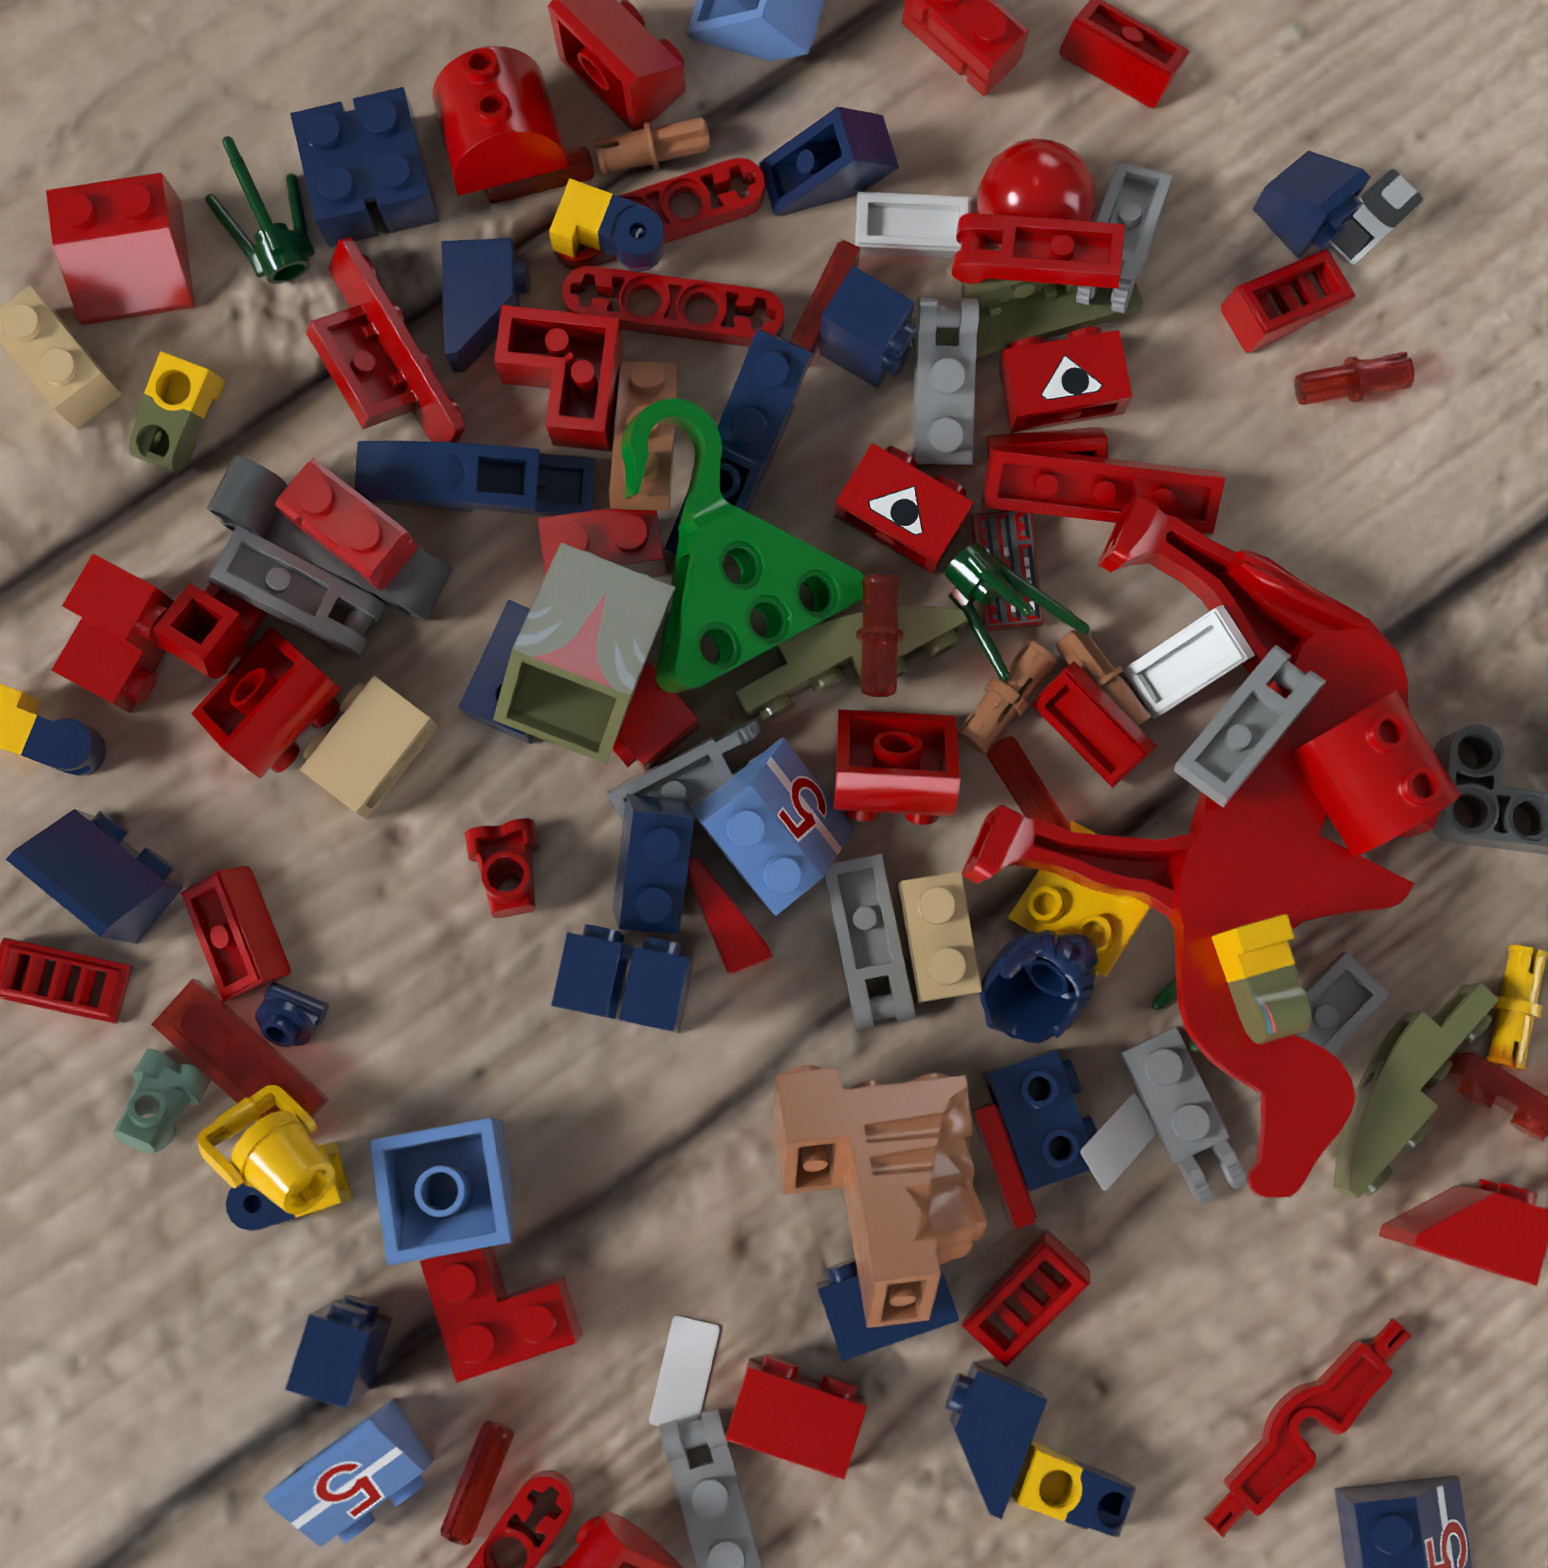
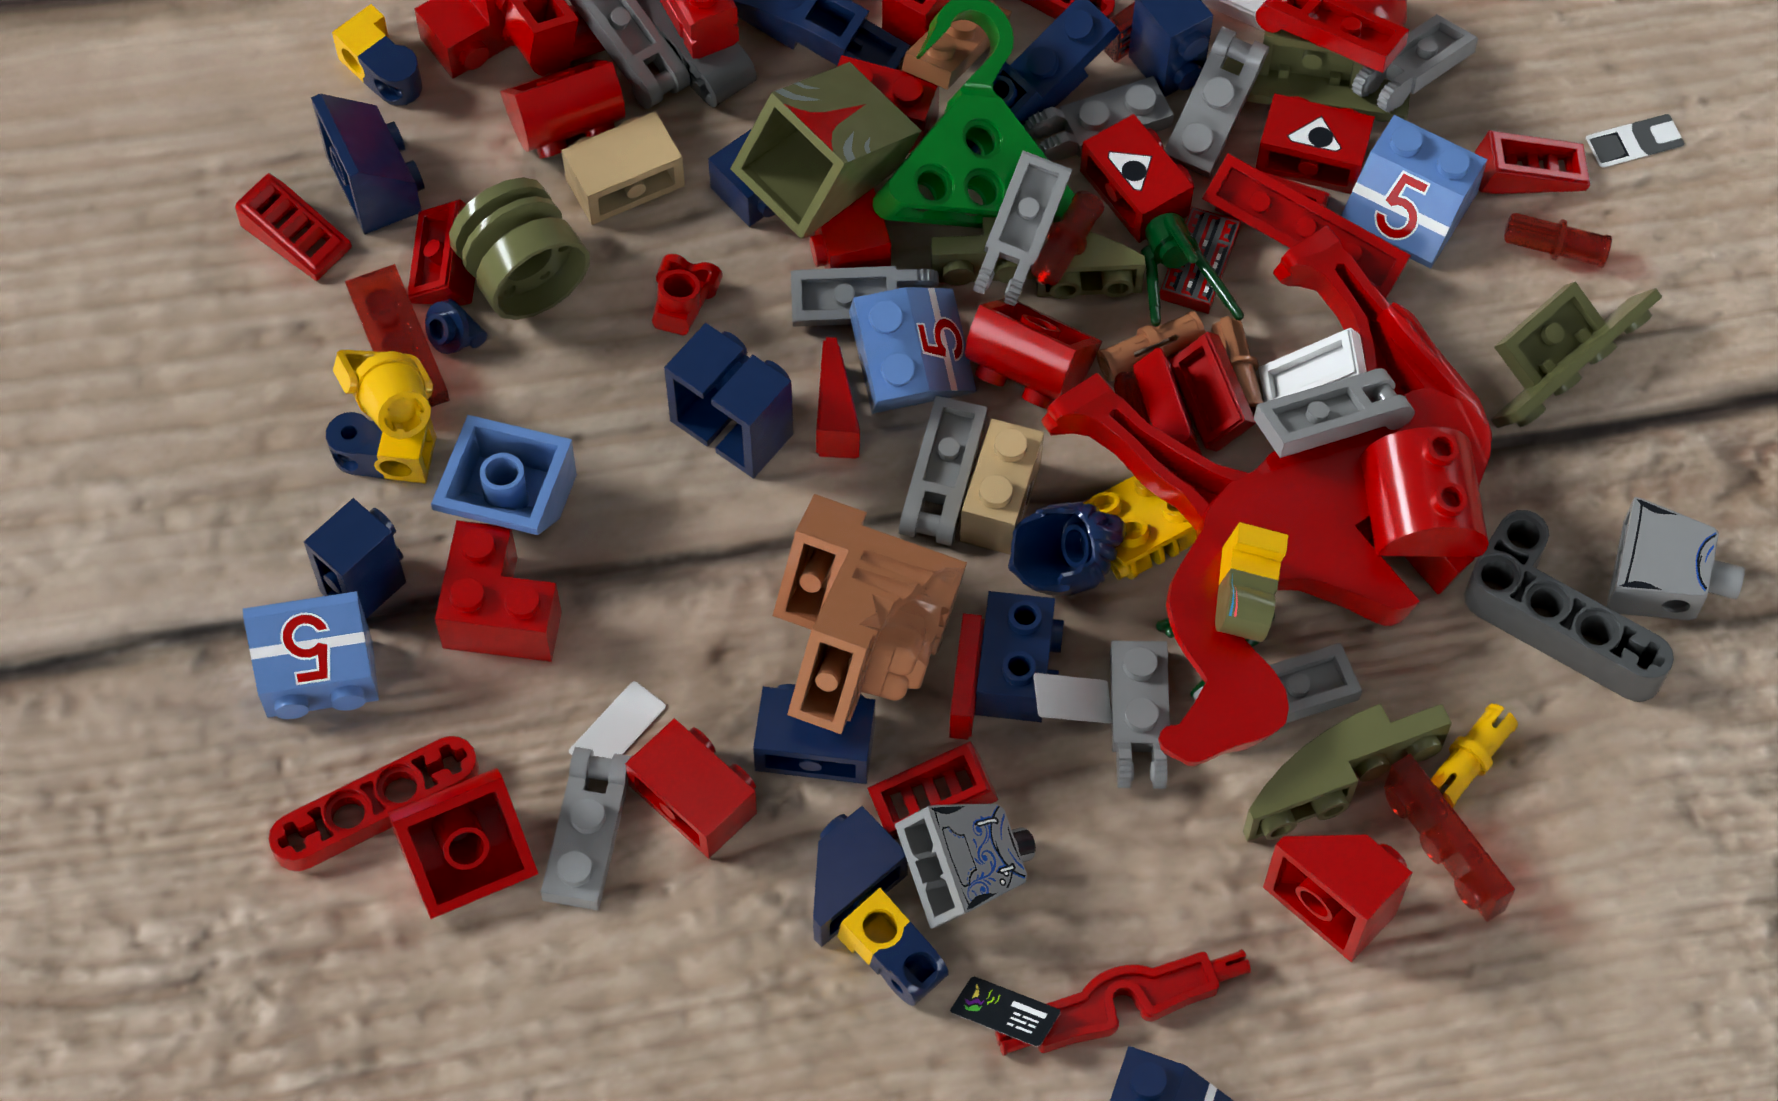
camera: 25 degrees right, 20 degrees down
sand green plate [113,1049,212,1154] -> none
clear red axle [440,1420,514,1546] -> none
dark blue brick [613,794,694,934] -> none
dark blue slope [1253,151,1371,258] -> none
none -> olive wheel [449,177,590,320]
none -> light grey torso [895,804,1036,929]
none -> black sticker [950,976,1061,1047]
none -> light grey hinge [973,150,1073,307]
none -> light grey hinge [1024,76,1174,162]
none -> red slope [1133,347,1203,456]
none -> medium blue slope [1341,115,1488,269]
none -> olive bracket [1491,281,1662,428]

